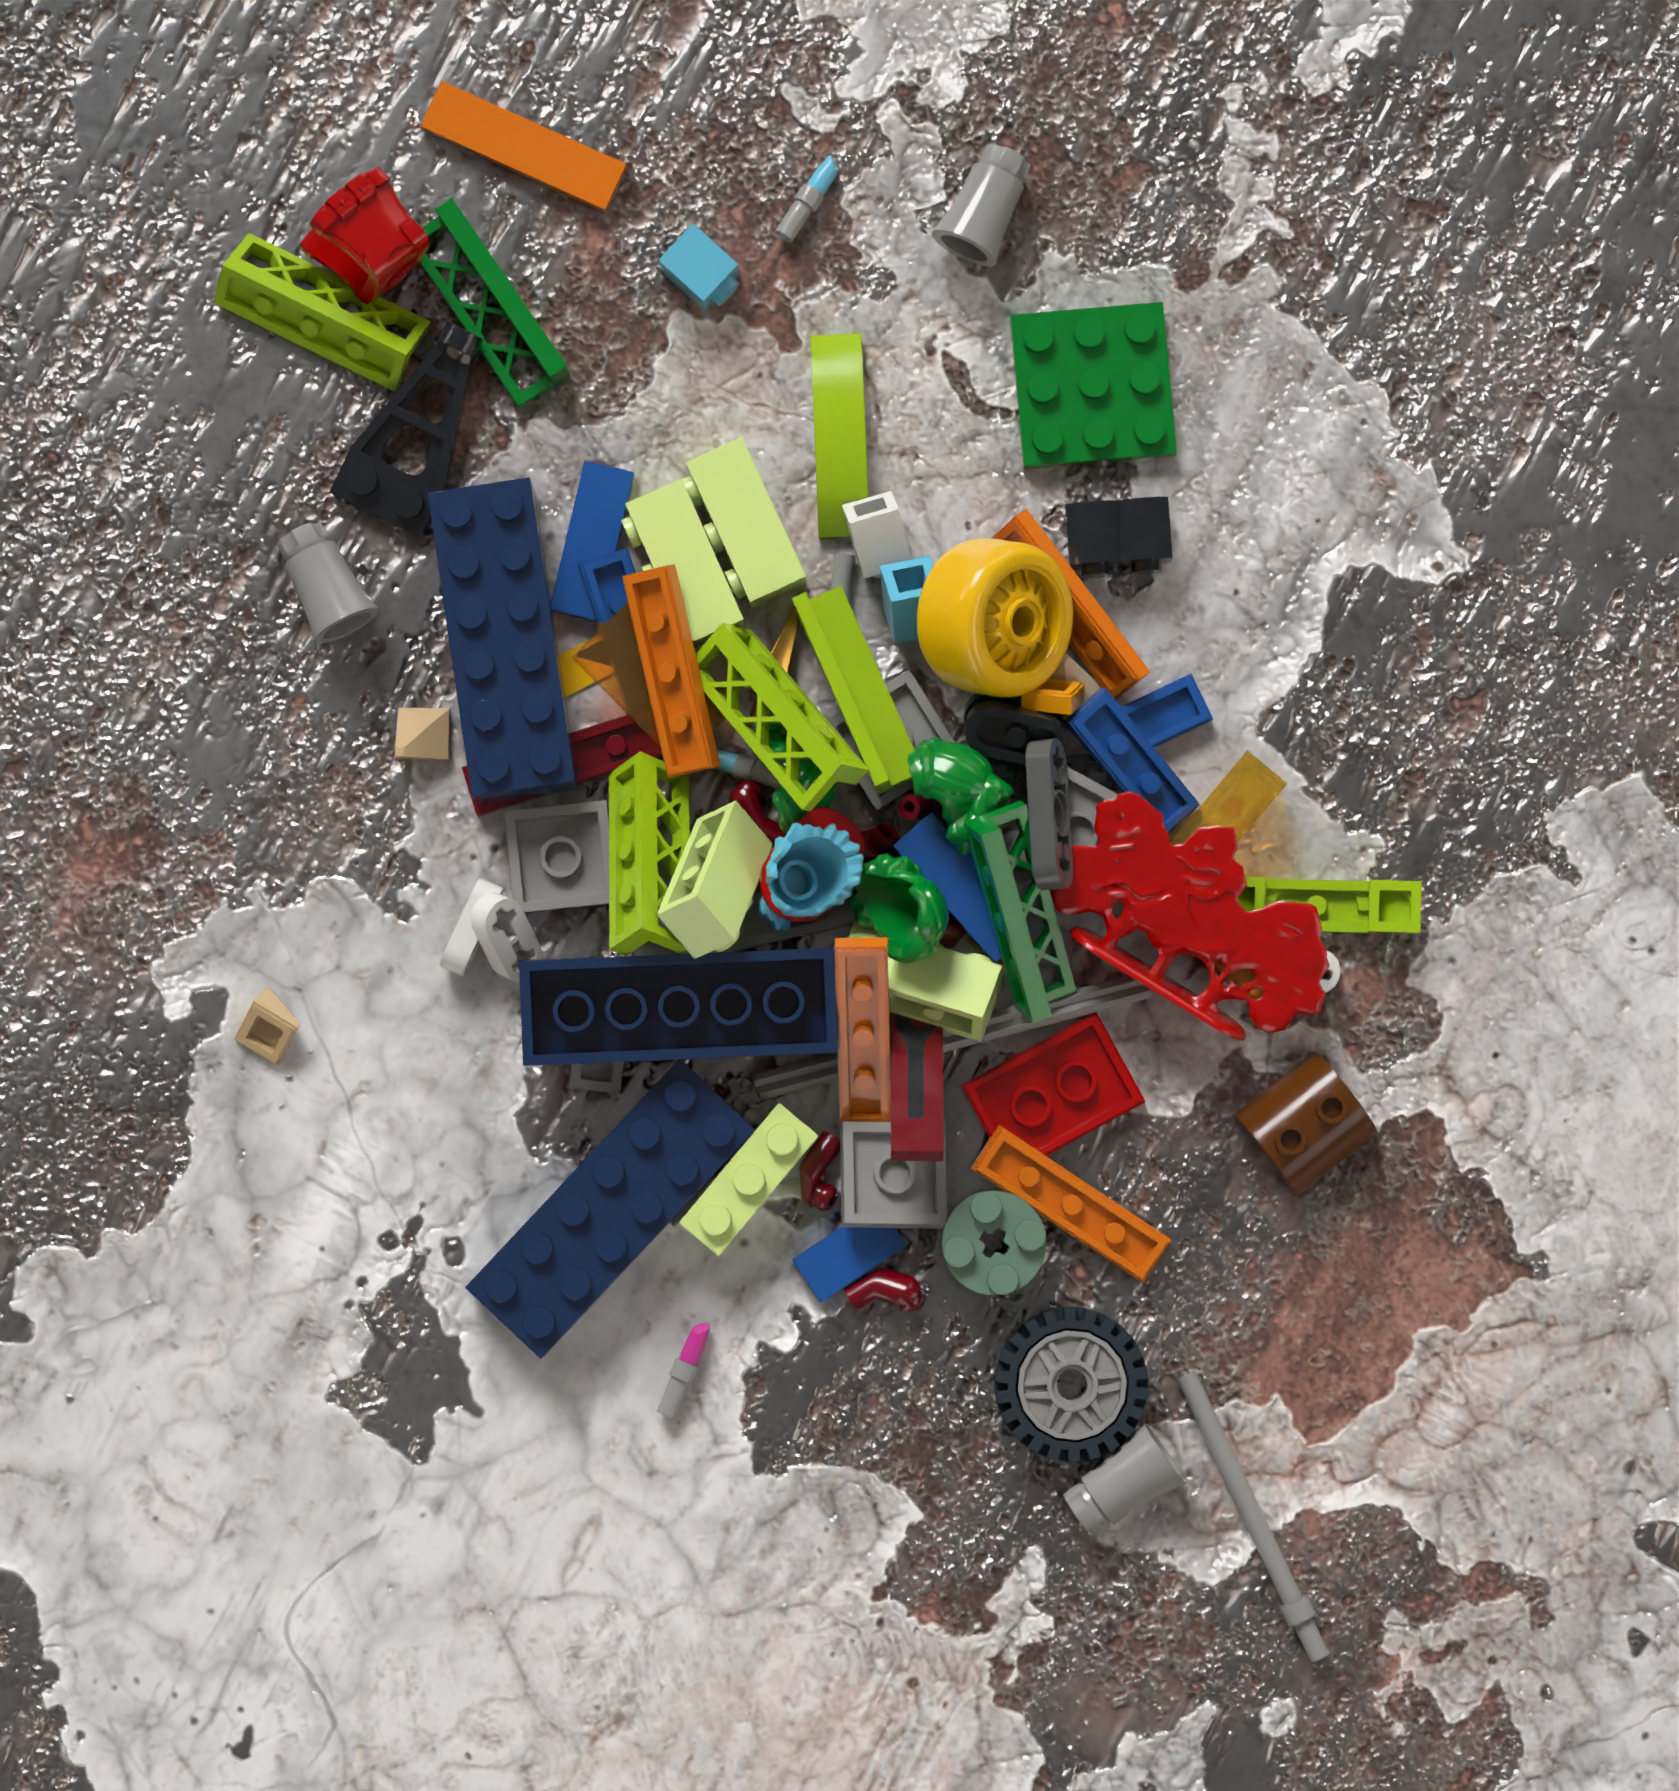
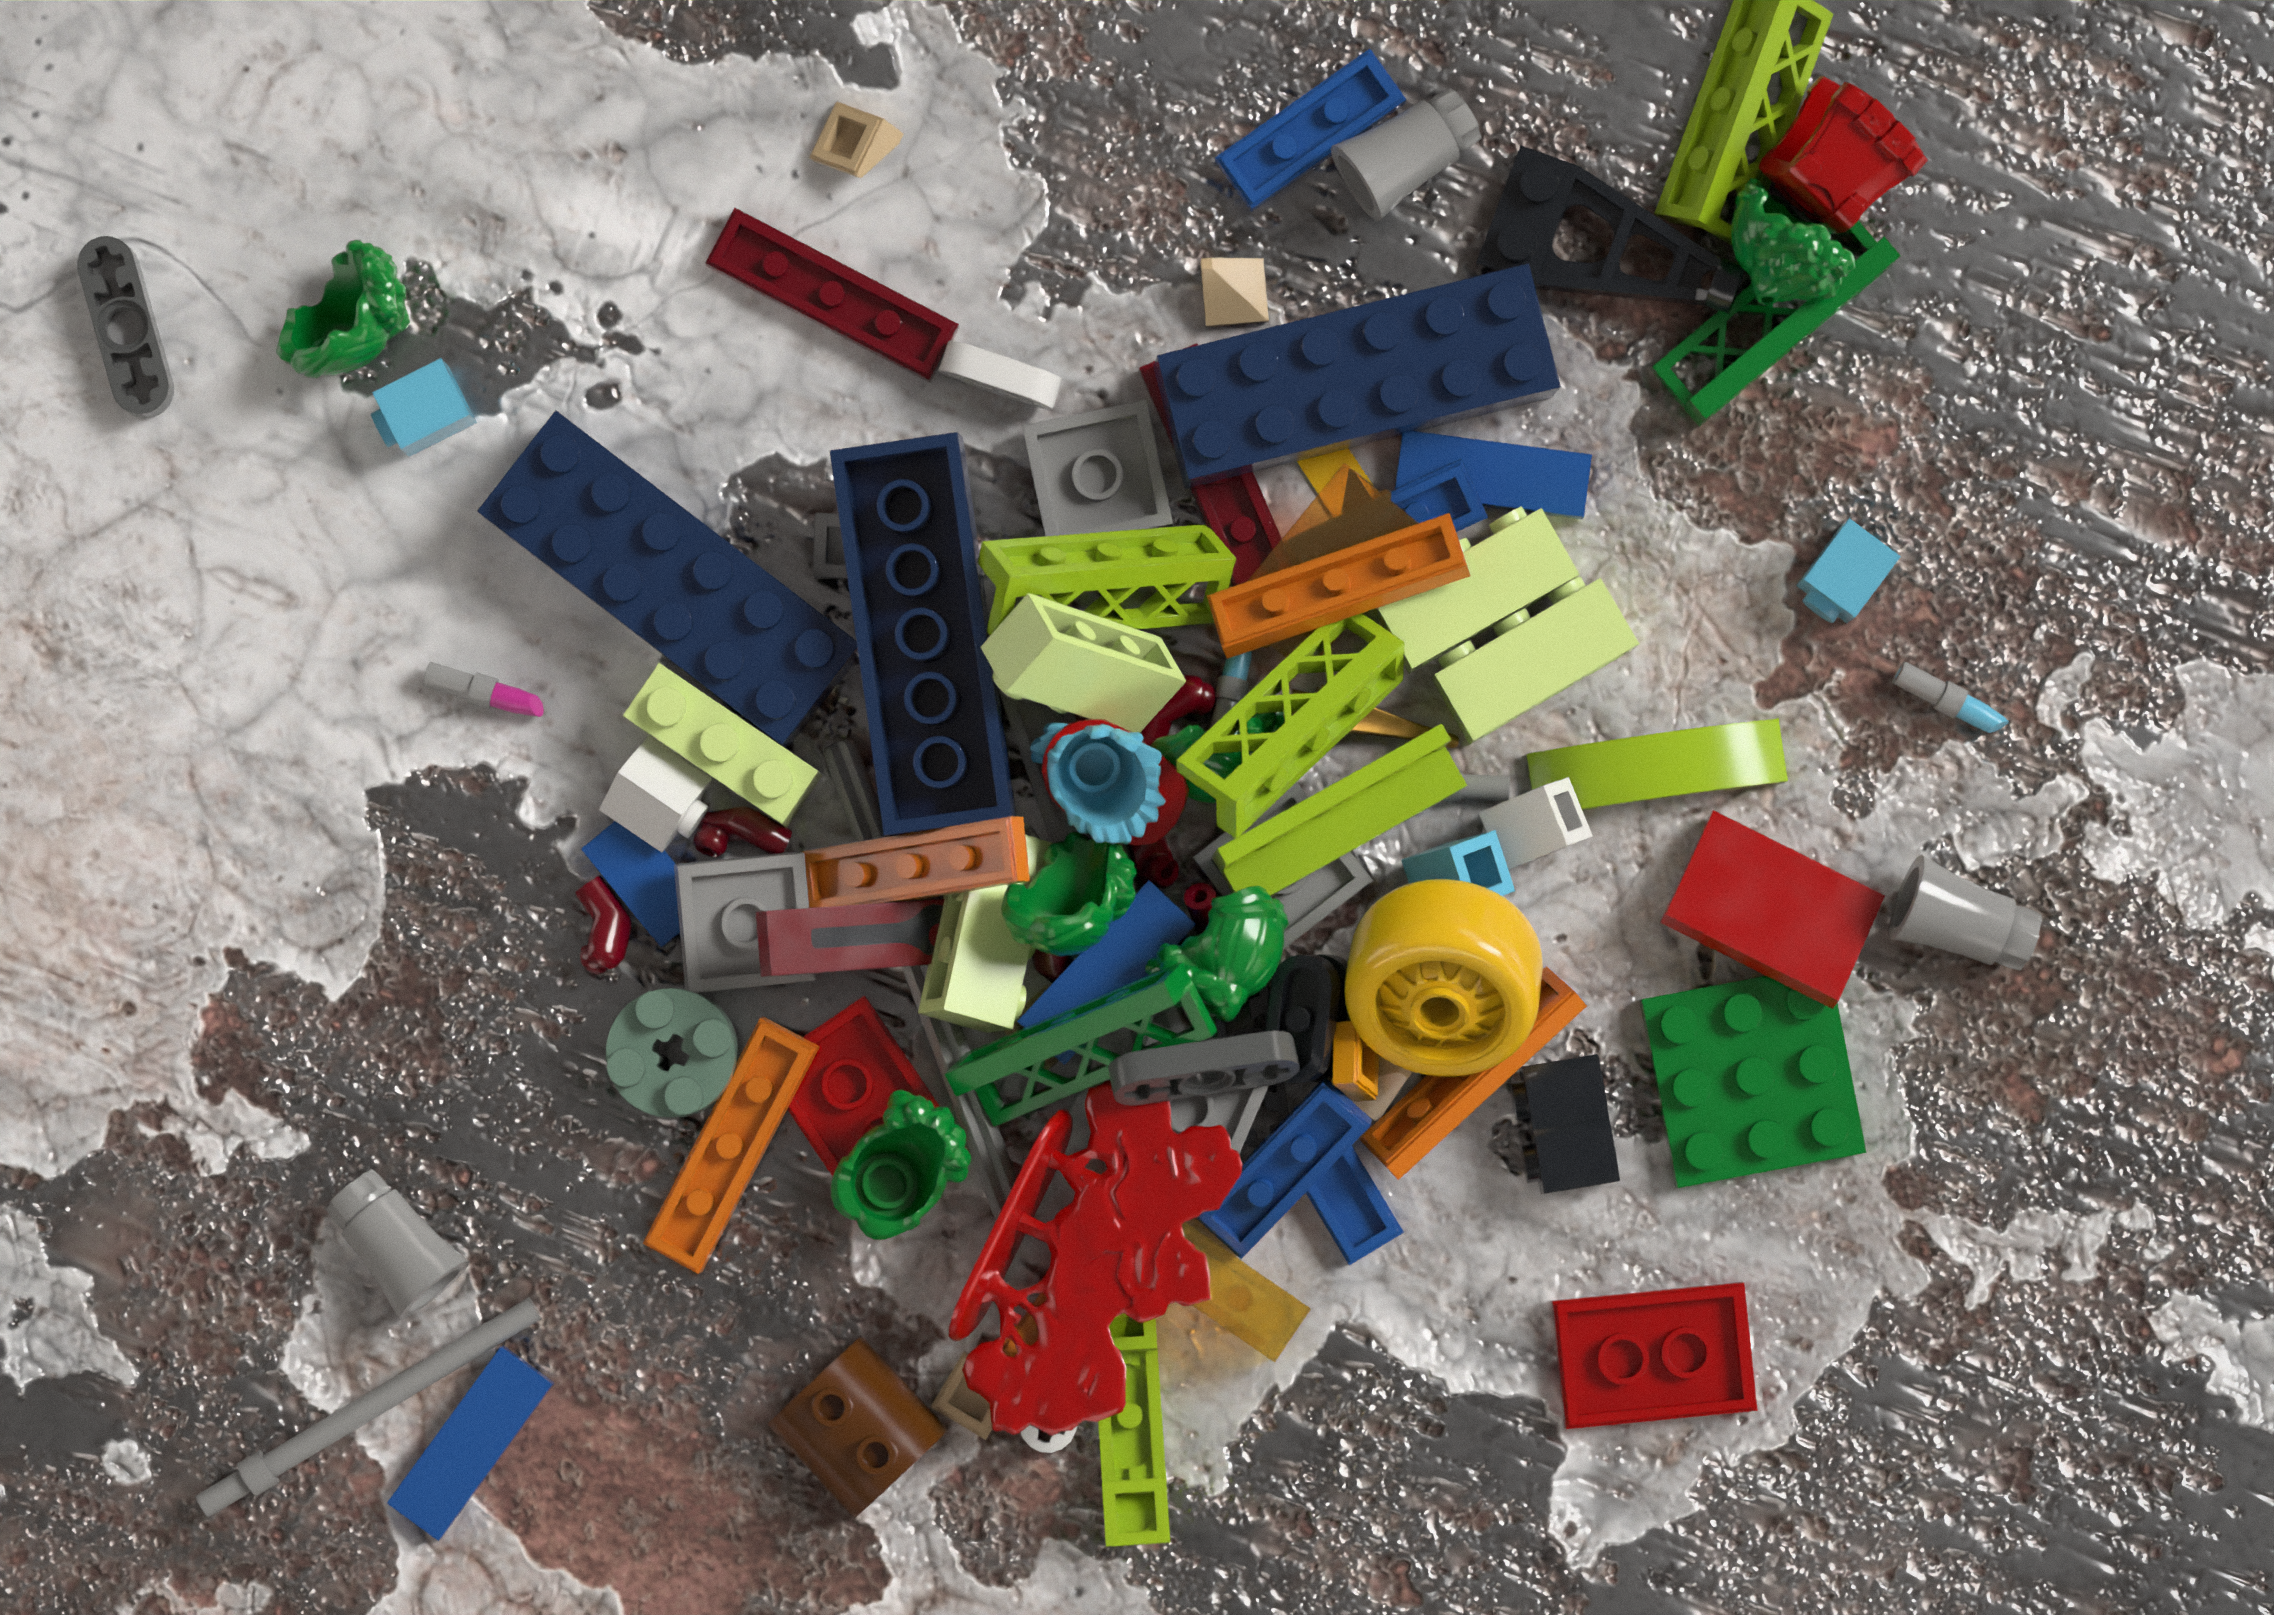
camera: 85 degrees right, 0 degrees up
orange tile [420,80,627,213] -> none
white beam [470,892,543,983] -> none
wheel [994,1307,1149,1462] -> none
none -> dark grey beam [77,236,174,418]
none -> green hair [276,240,410,379]
none -> medium azure brick [371,358,477,457]
none -> blue tile [387,1345,555,1541]
none -> white brick [599,735,712,852]
none -> dark red tile [705,208,960,383]
none -> green hair [831,1090,971,1240]
none -> tan tile [931,1351,992,1440]
none -> blue tile [1215,49,1407,212]
none -> red tile [1551,1282,1758,1429]
none -> red tile [1660,810,1885,1009]
none -> green hair [1731,178,1856,305]

